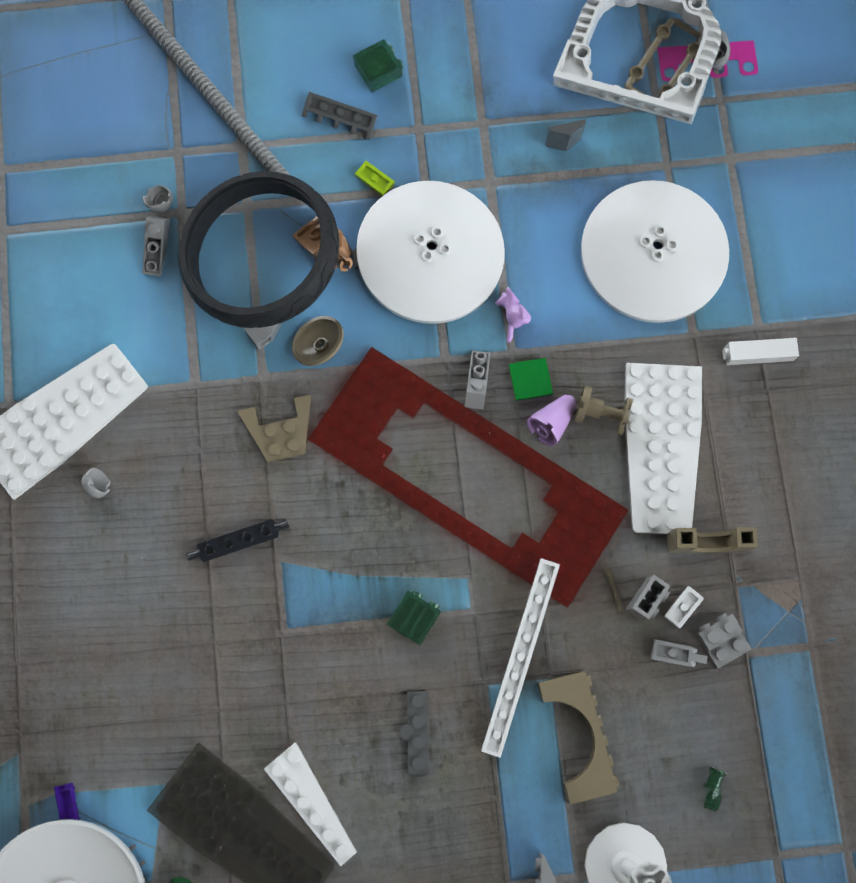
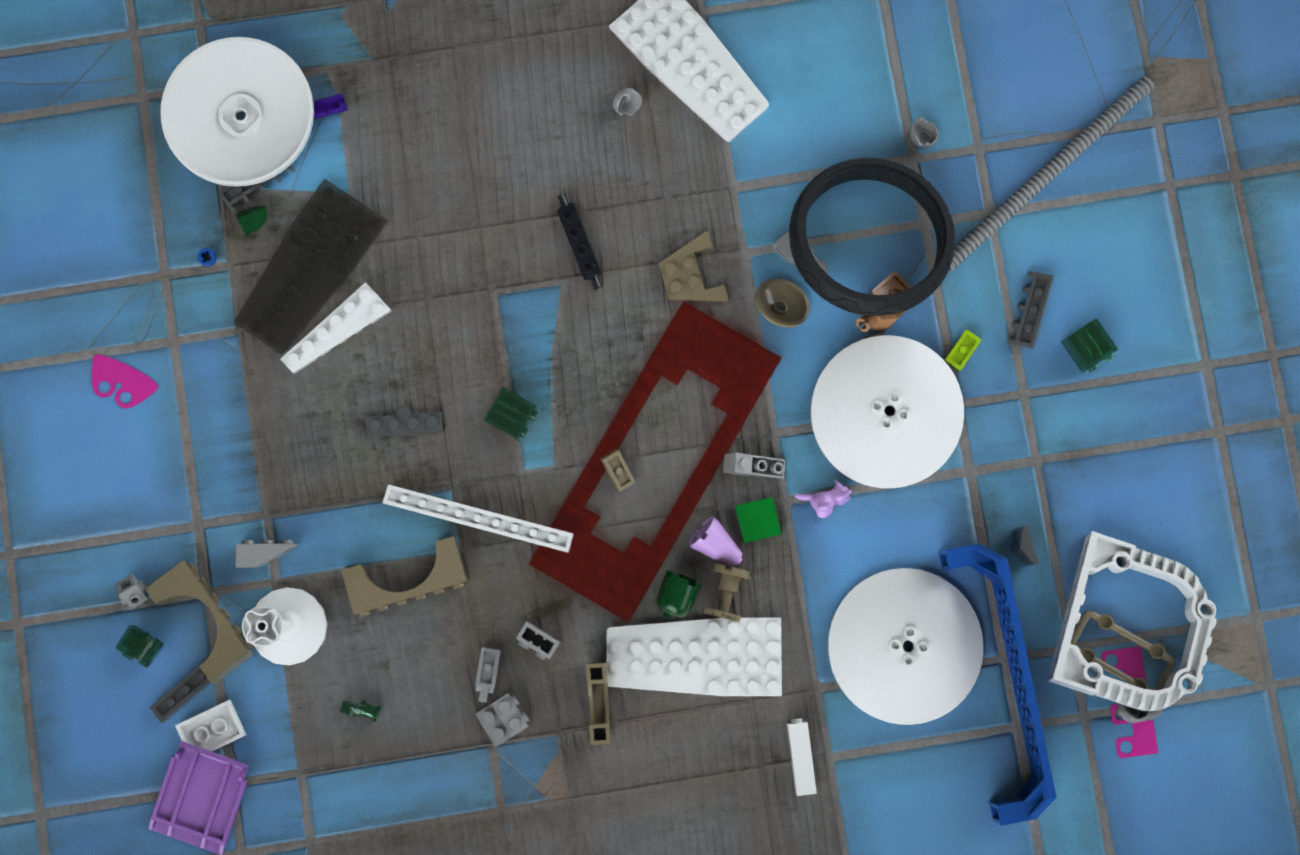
camera: 85 degrees right, 5 degrees up
light grey slope [142,216,170,276] -> none
white plate [663,586,704,629] -> none
none -> dark tan plate [600,449,635,492]
none -> dark green cylinder [656,570,702,619]
none -> blue arch [939,544,1057,826]

